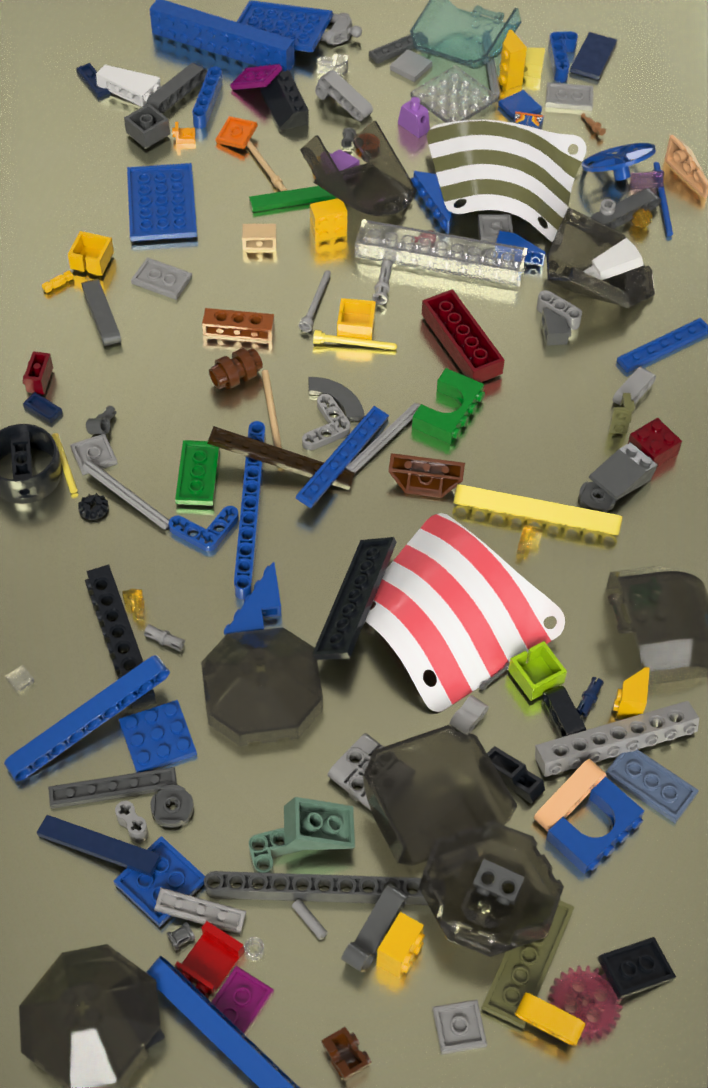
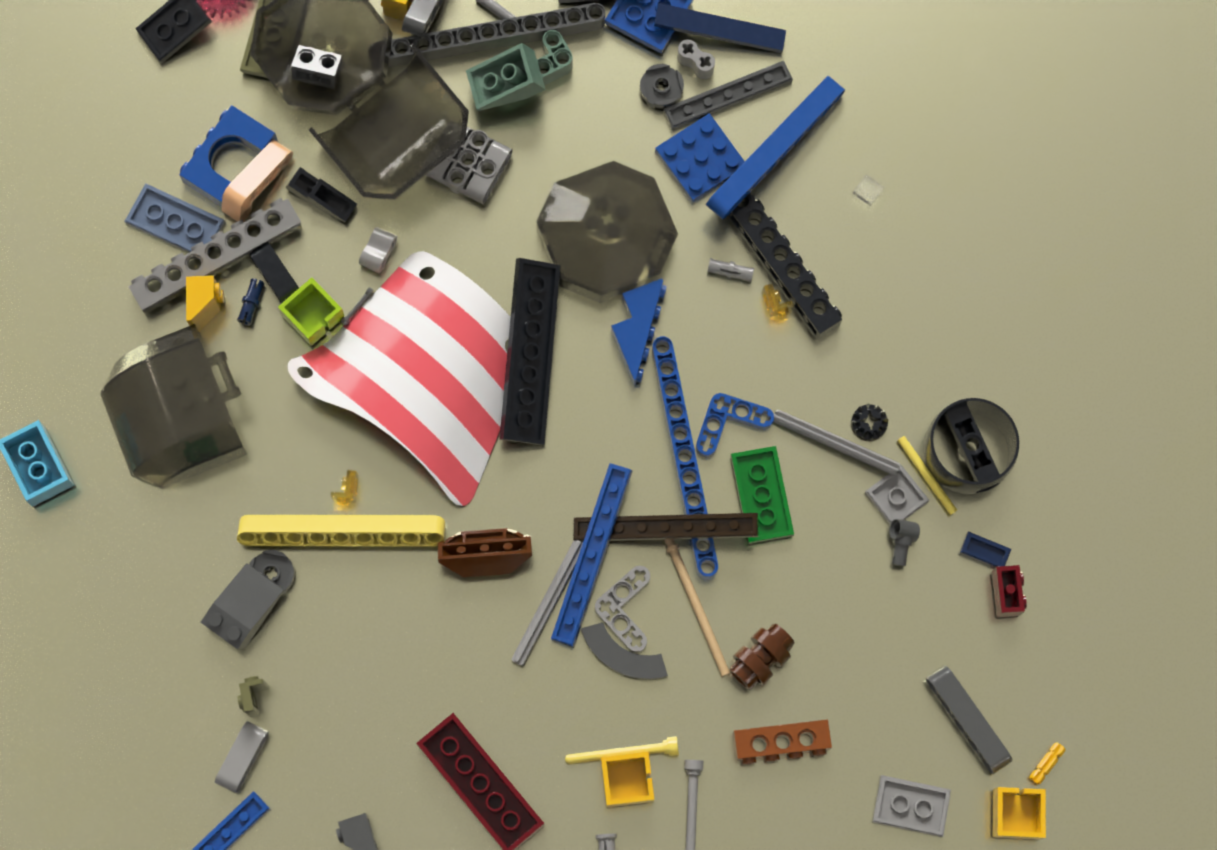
camera: 165 degrees right, 20 degrees up
green arch [412,368,485,445] -> none
dark red brick [628,417,682,467] -> none

